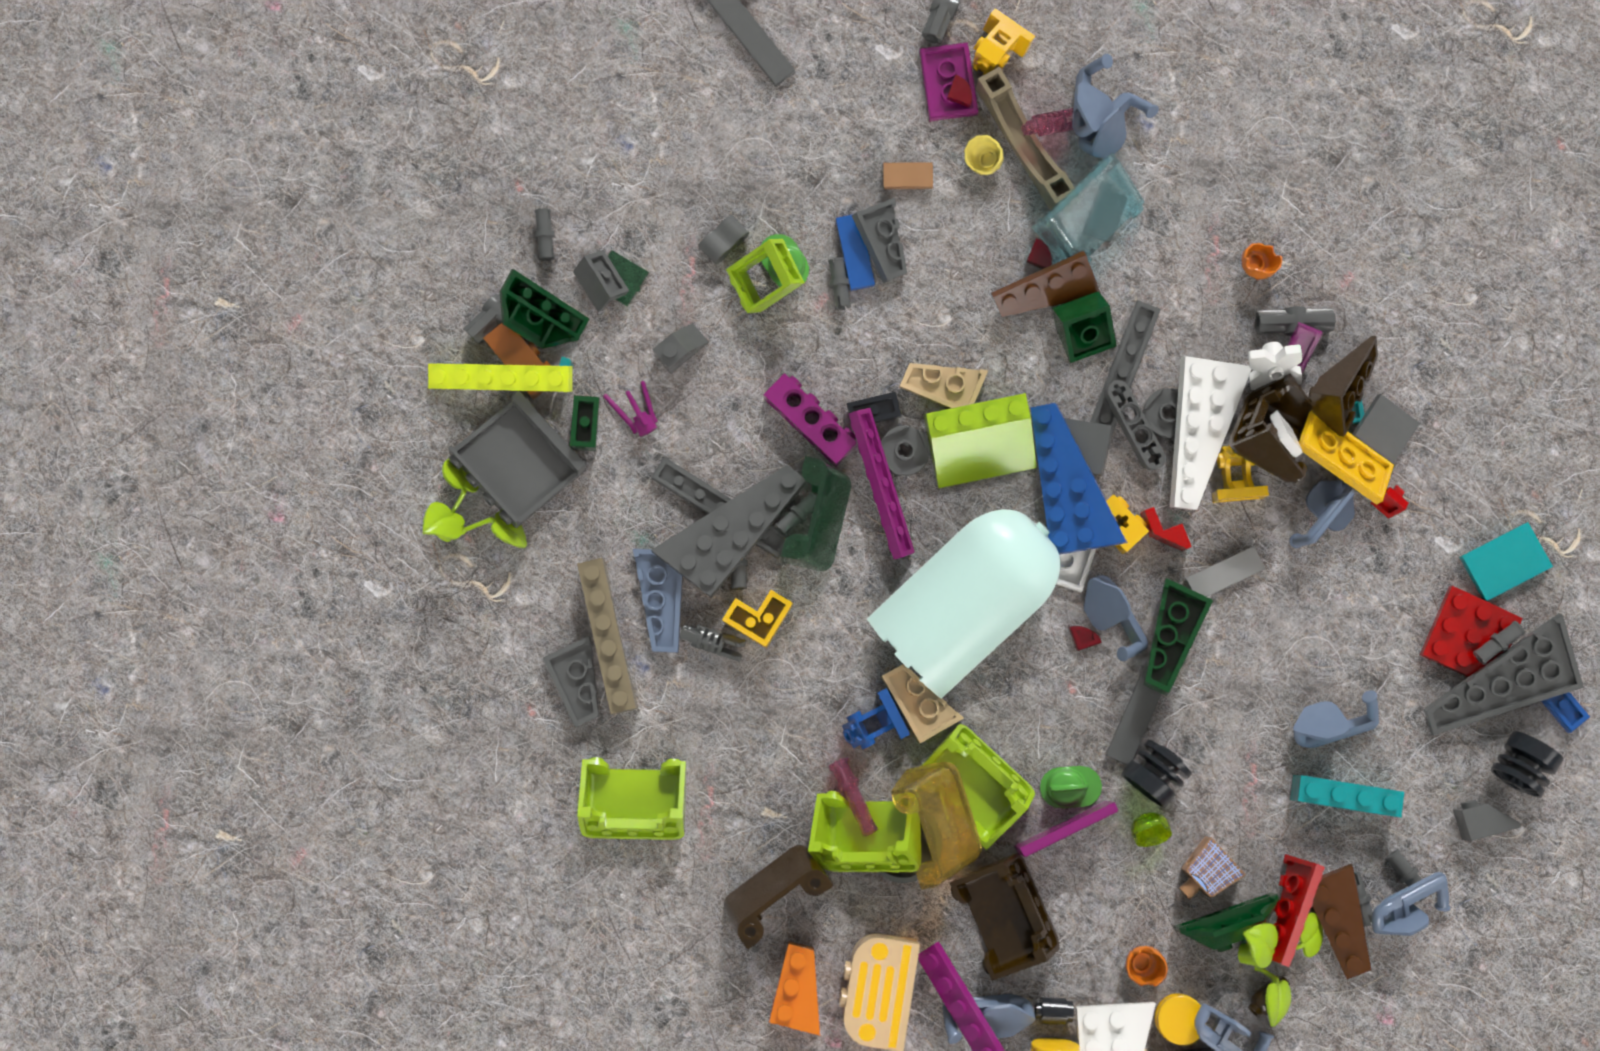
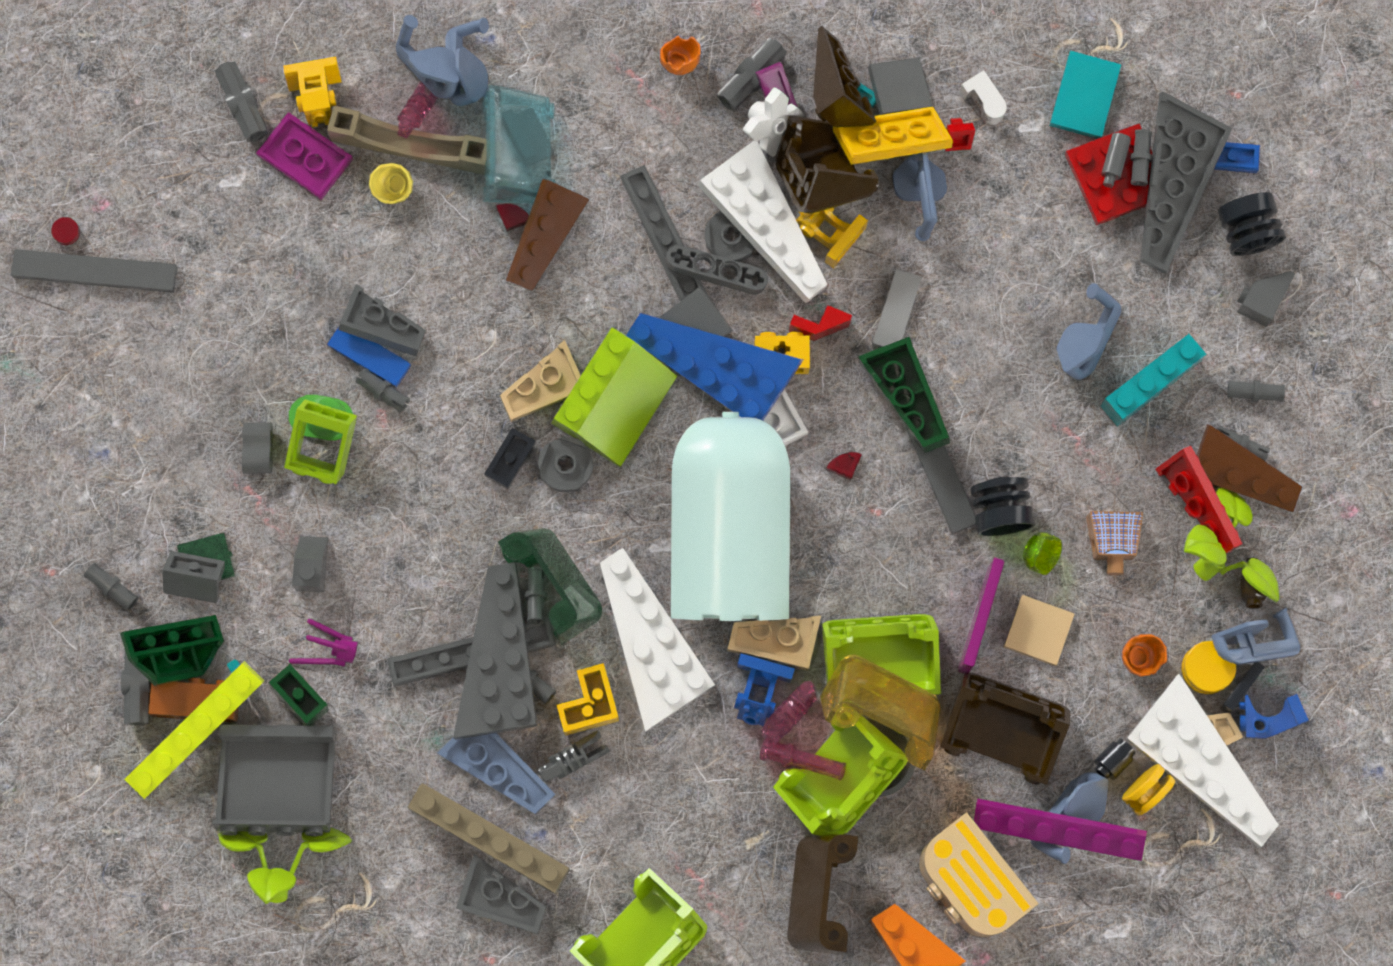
camera: 50 degrees left, 5 degrees down
magenta brick [763,373,857,468] -> none
magenta plate [849,408,915,560] -> none
medium nougat tile [883,162,933,189] -> none
dark red tile [947,74,972,108] -> none
bright green piece [1040,766,1102,809] -> none
dark green slope [1052,291,1117,363] -> none
sand blue piece [1084,575,1148,662] -> none
dark green wedge [1174,892,1279,952] -> none
white tile [1270,410,1303,458] -> none
sand blue piece [1371,872,1451,936] -> none
none -> white wing [600,548,715,732]
none -> clear pink hinge [761,680,817,744]
none -> white leg [959,70,1007,125]
none -> tan tile [1003,595,1074,667]
none -> dark grey cylinder [1101,133,1131,188]

